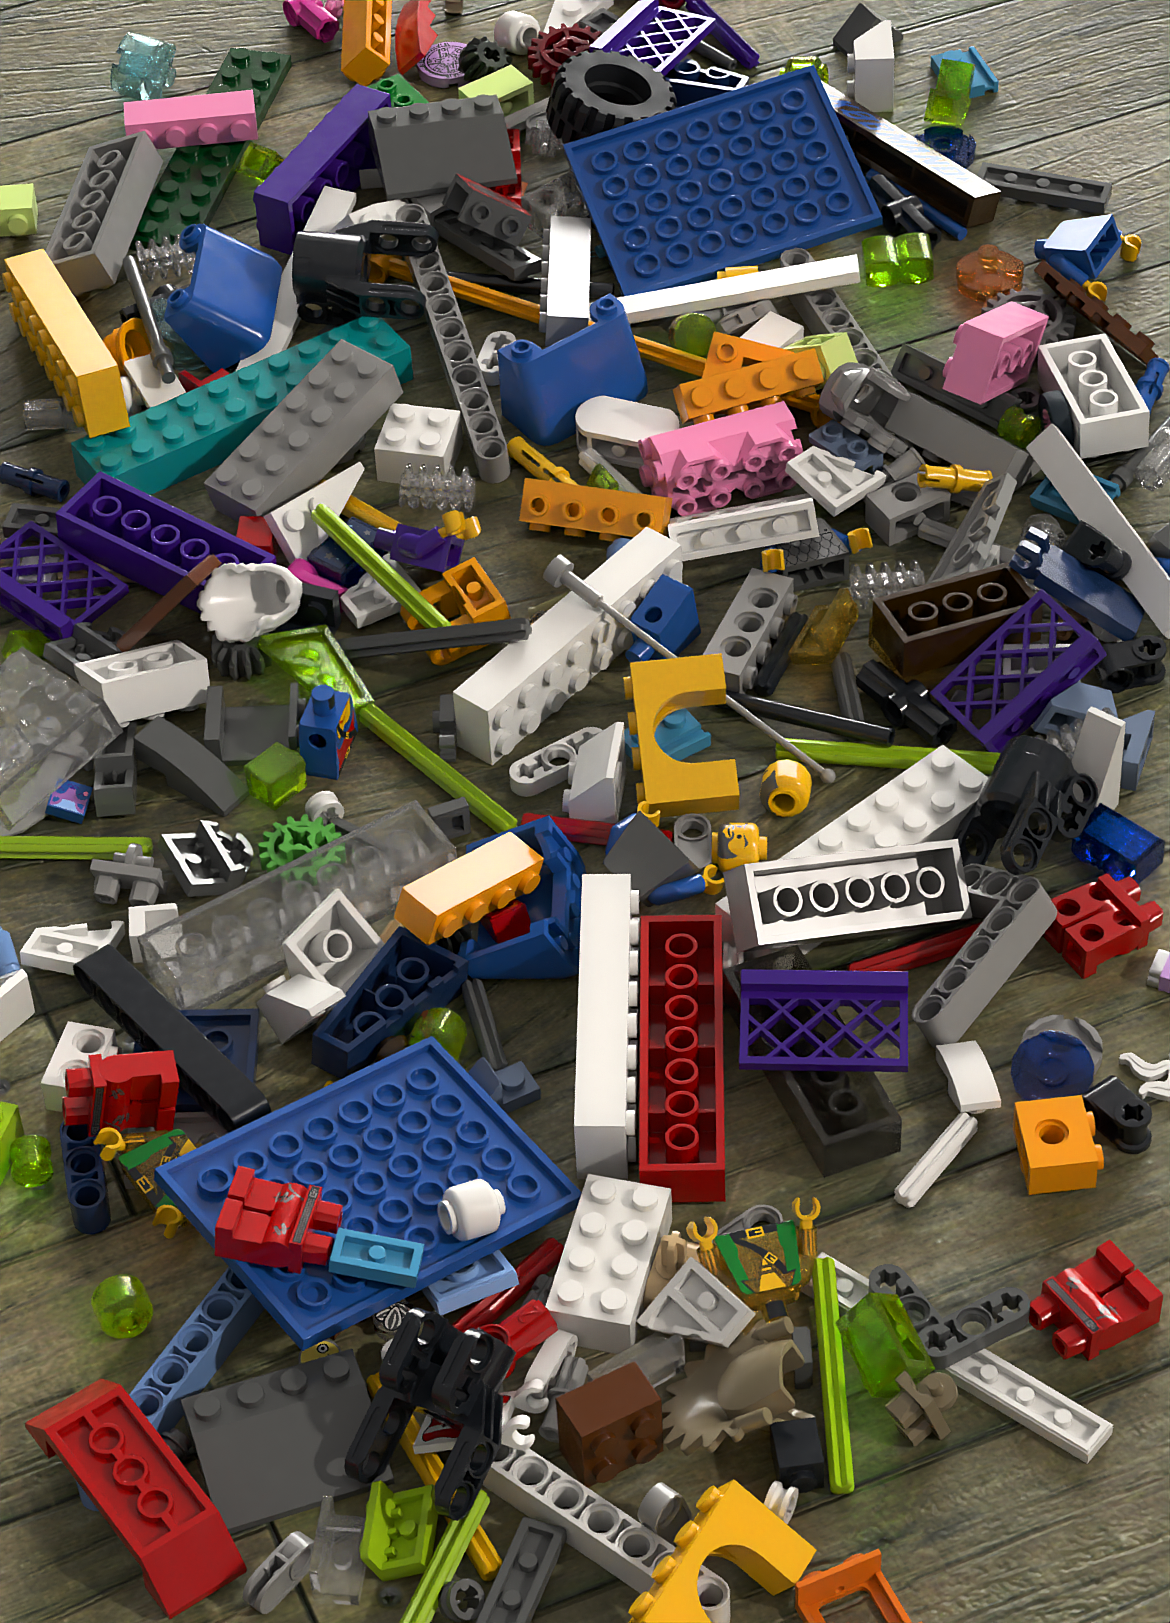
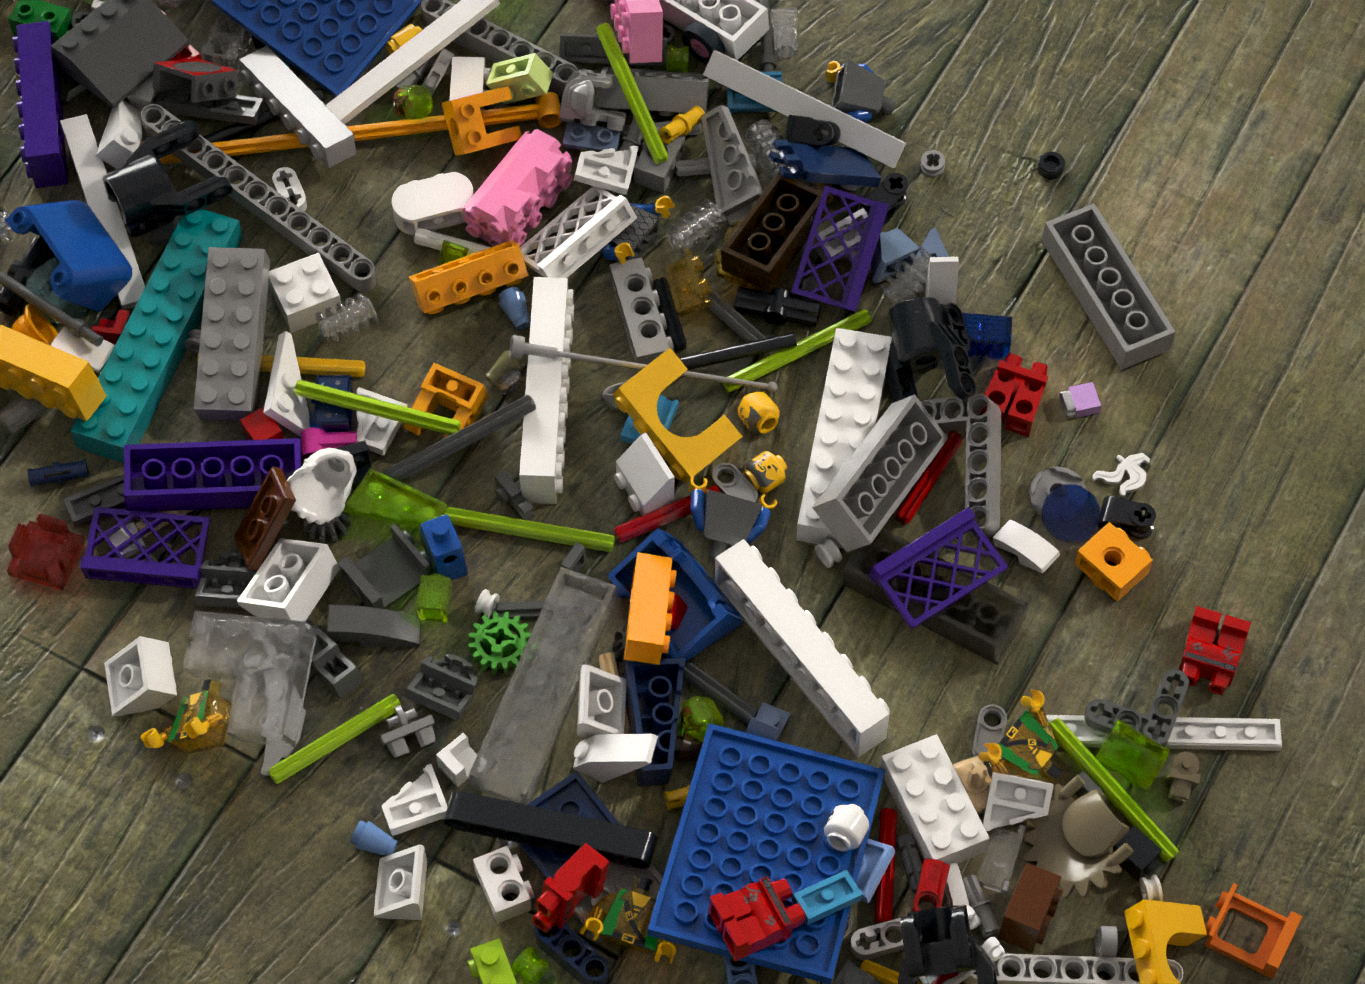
camera: 40 degrees left, 15 degrees up
clear neon green slope [2,630,51,672] -> none
tile [45,777,93,824] -> none
dark purple torso [374,510,481,572] -> none
blue windscreen [497,293,648,446] -> none
yellow pin [507,436,578,485] -> none
white beam [509,727,603,797] -> none
blue torso [625,574,701,662] -> none
red brick [639,915,726,1202] -> none
light orange brick [673,348,824,425] -> none
white axle [894,1112,978,1208] -> none
none -> lime axle [596,23,668,164]

